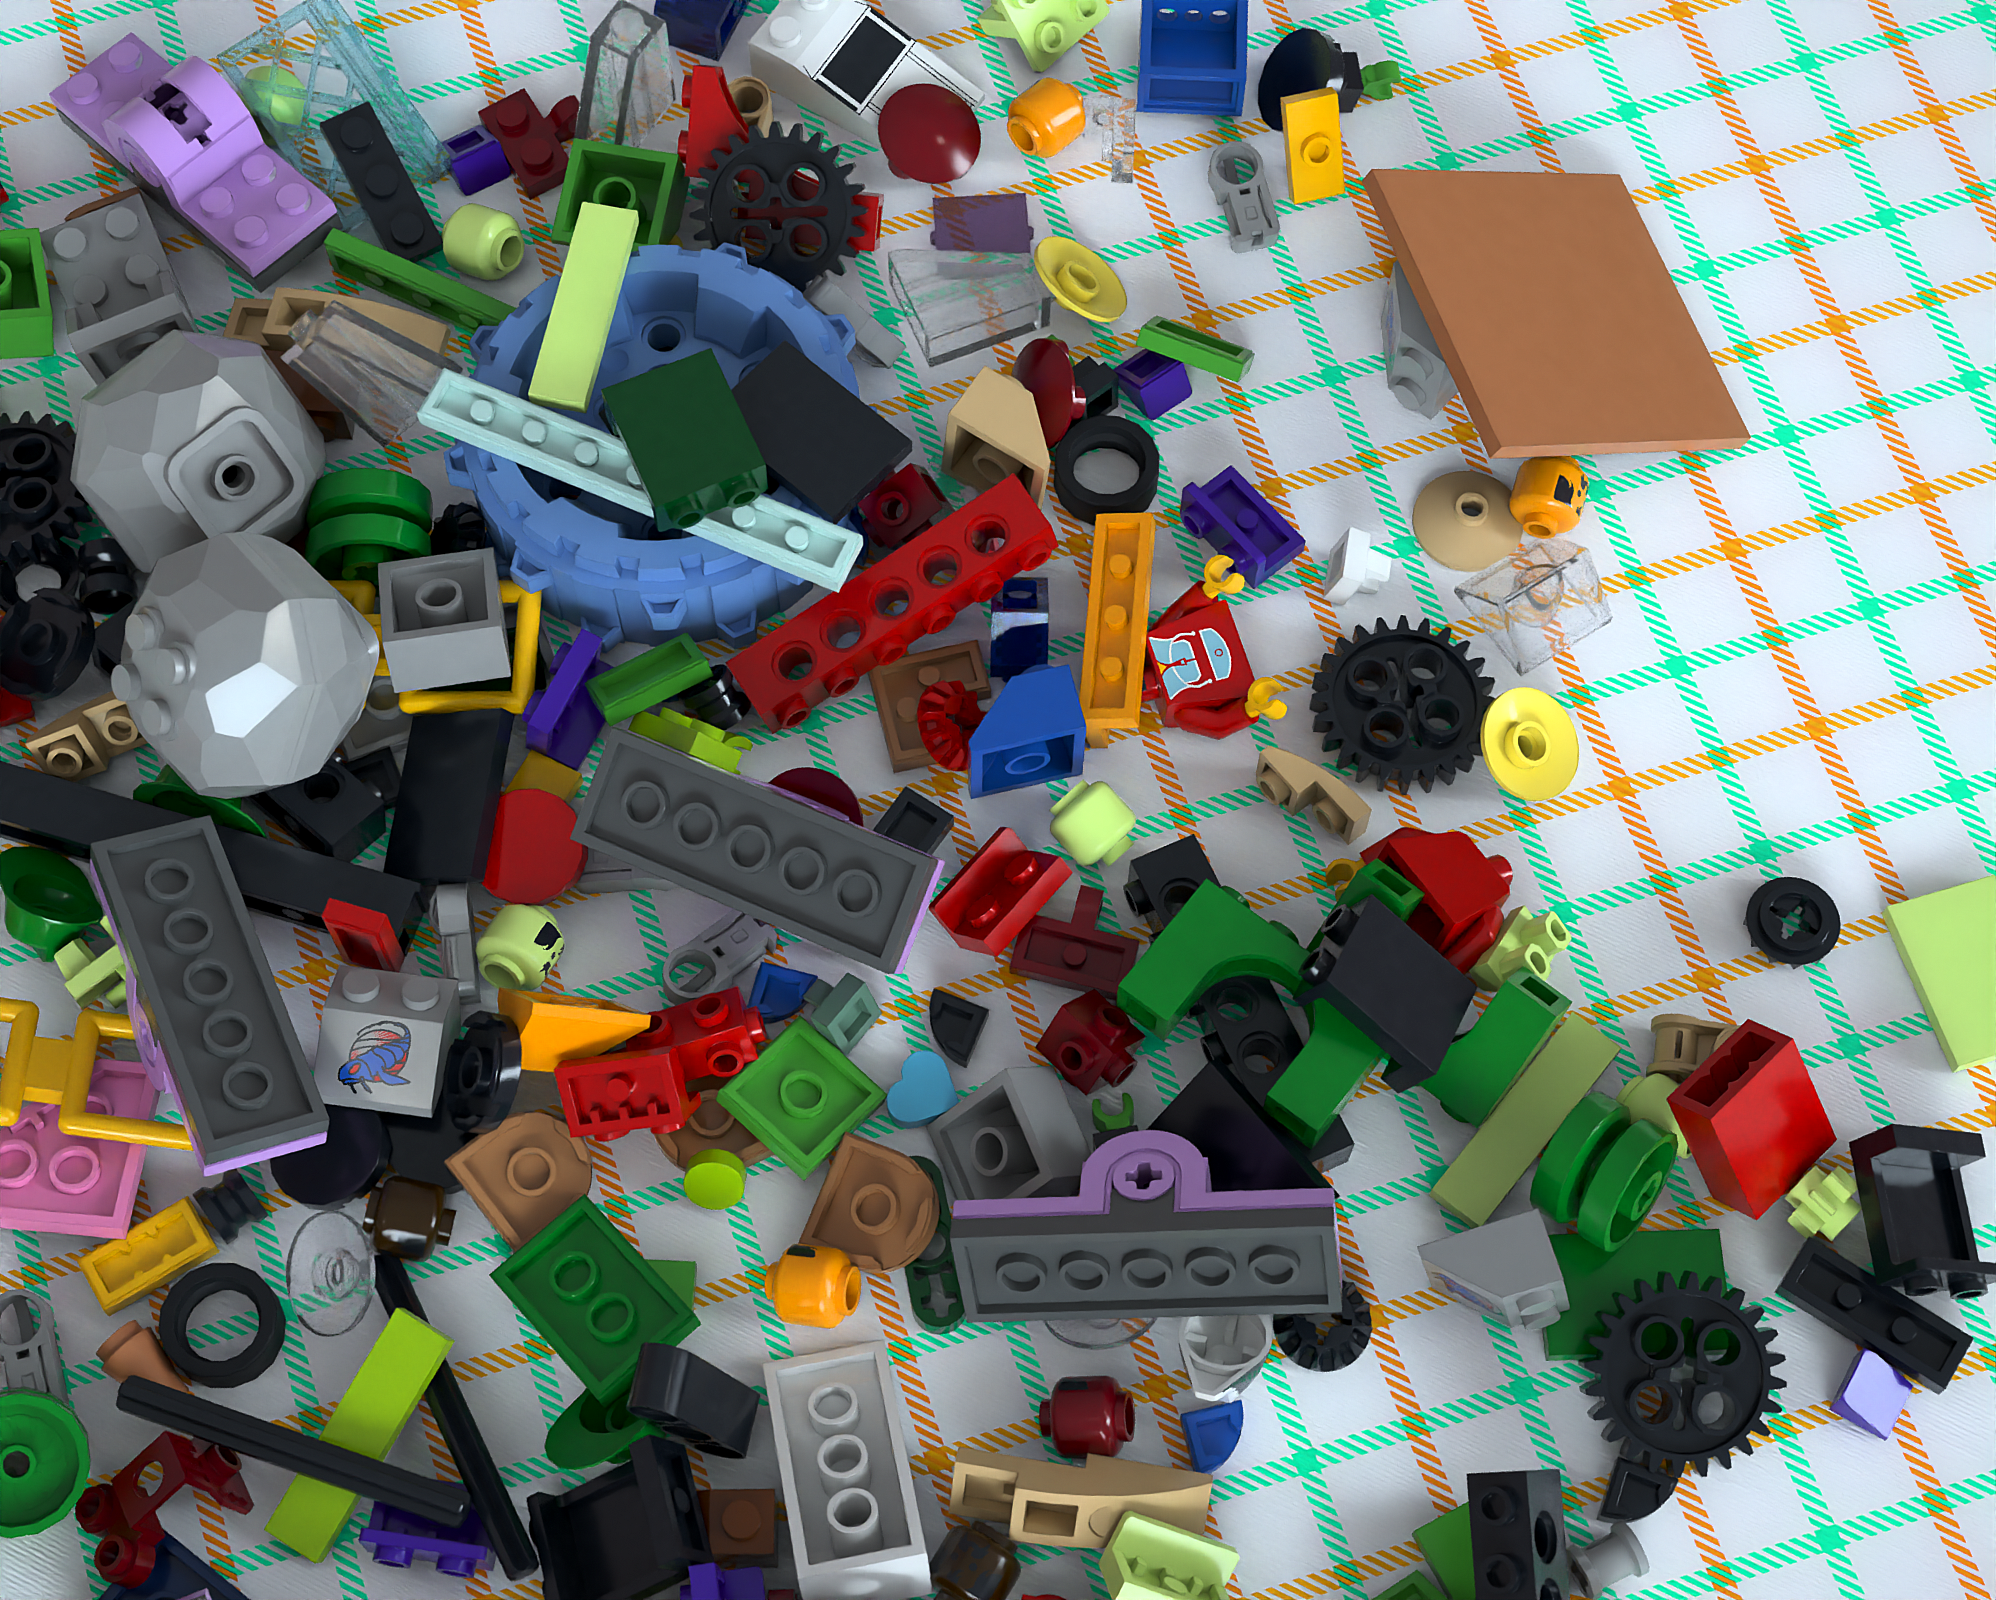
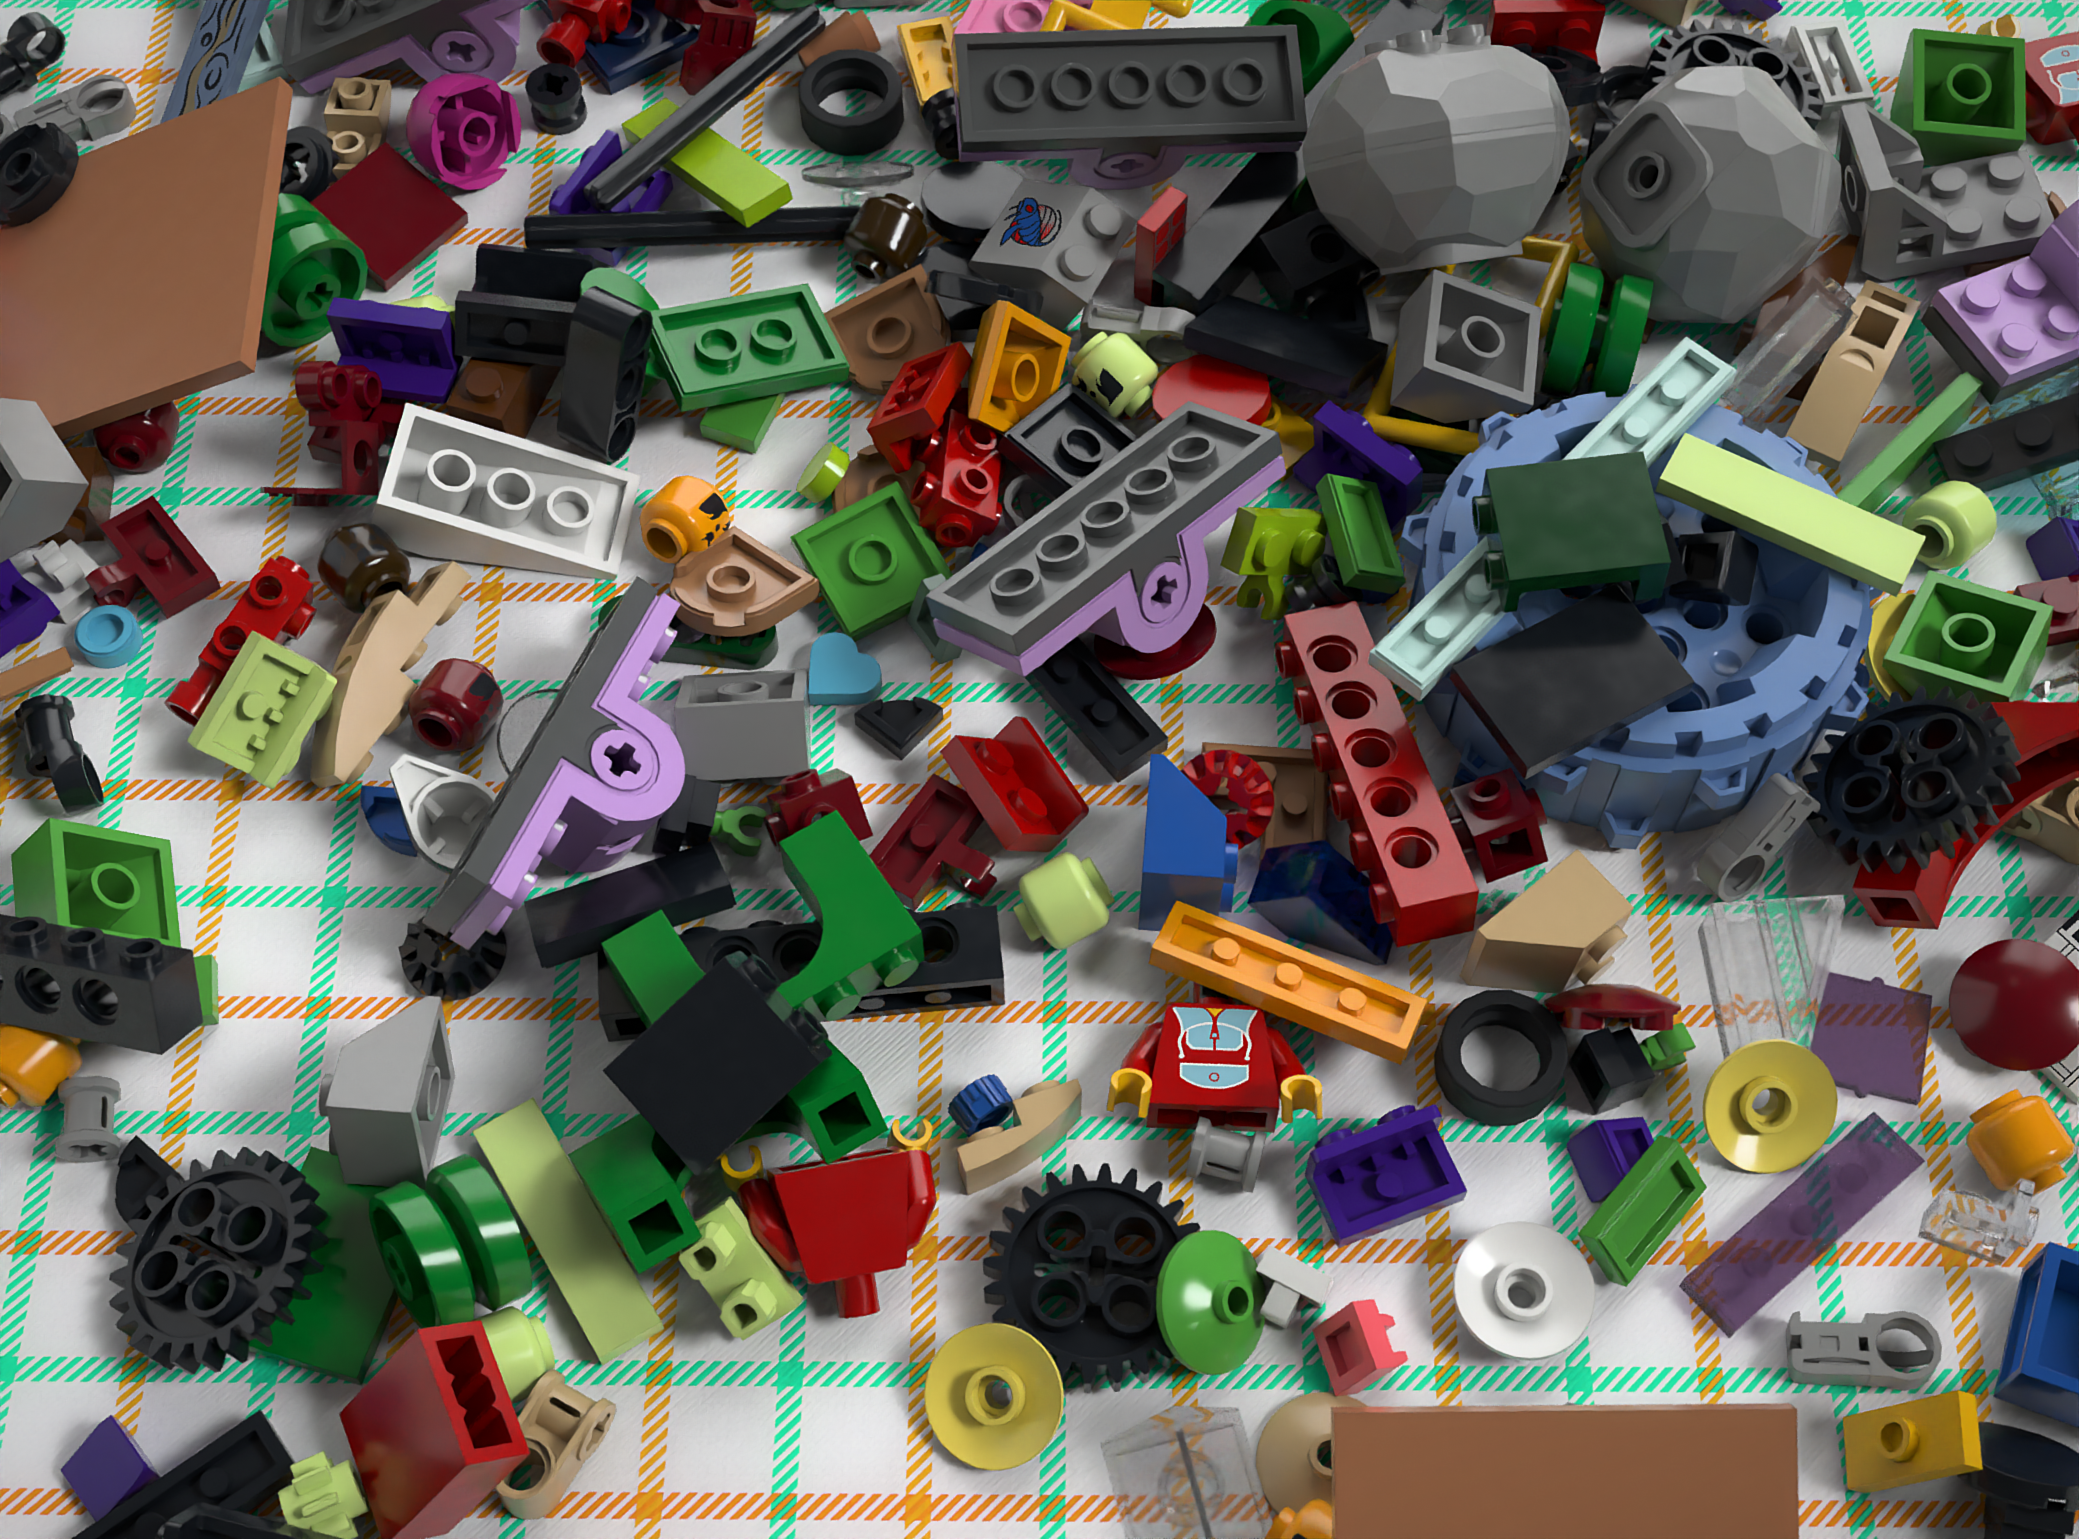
camera: 110 degrees right, 5 degrees down
none -> blue axle [947,1074,1013,1138]
none -> black tile [996,382,1139,499]
none -> bright green dish [1156,1230,1266,1375]
none -> light grey bush [1186,1117,1267,1193]
none -> coral tile [1312,1299,1408,1396]
none -> white dish [1453,1221,1596,1361]
none -> black slope [1669,531,1759,606]
none -> clear purple tile [1679,1111,1925,1339]

